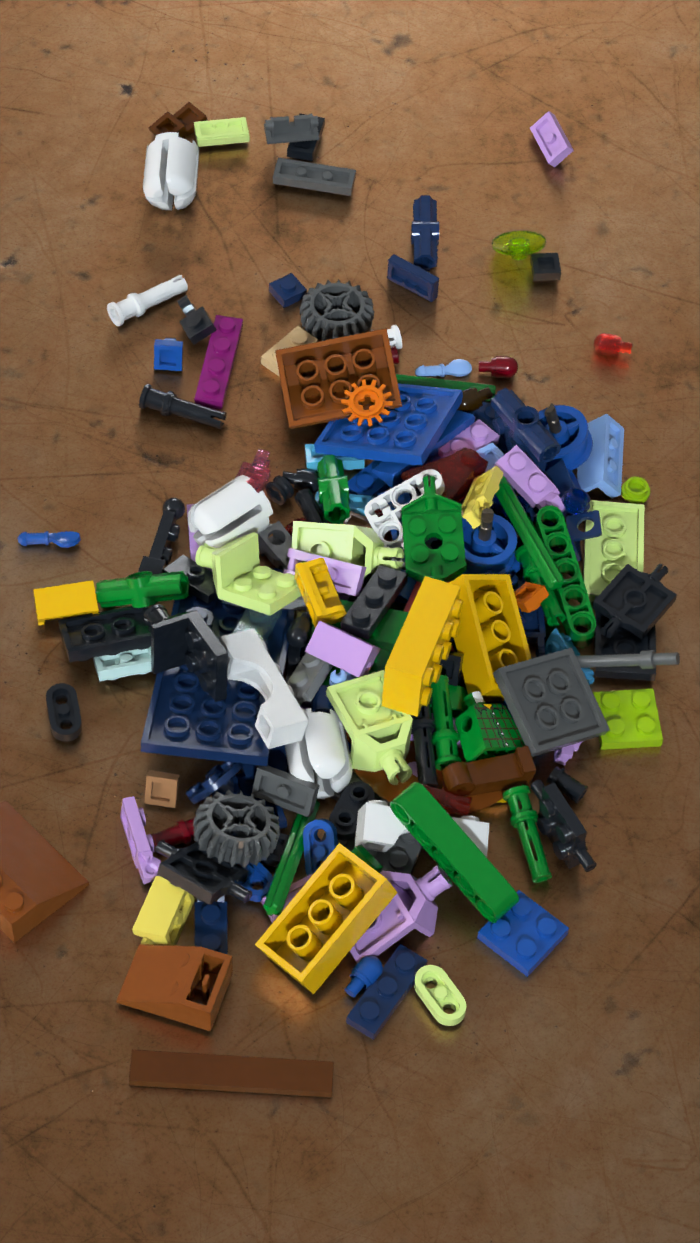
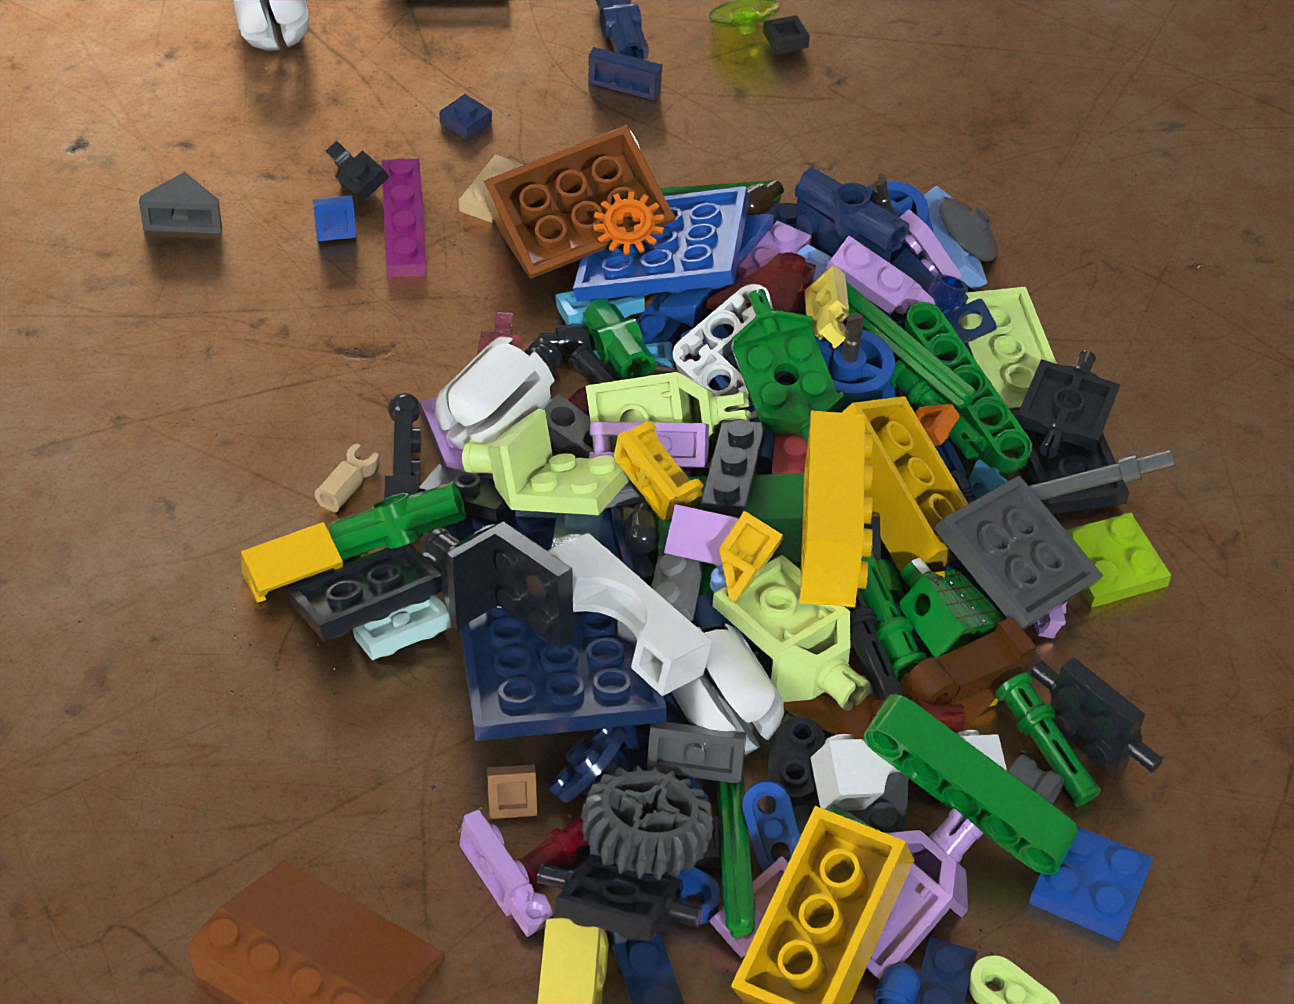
camera: 15 degrees left, 5 degrees down
blue piece [17,531,81,548] -> none
black plate [46,683,82,741] -> none
white pin [107,275,188,326] -> none
black pin [139,384,227,430] -> none
dark grey gear [300,279,374,341] -> none
light blue piece [415,359,472,377] -> none
dark red cylinder [479,356,518,378] -> none
black pin [546,767,588,804] -> none
clear red cylinder [594,333,633,357] -> none
lime plate [621,476,650,504] -> none
none -> dark grey slope [139,172,222,233]
none -> tan bar [315,443,380,513]
none -> yellow slope [719,511,783,604]
none -> lavender plate [900,209,962,286]
none -> dark grey dish [939,198,998,261]
none -> dark grey wheel [1008,754,1064,804]

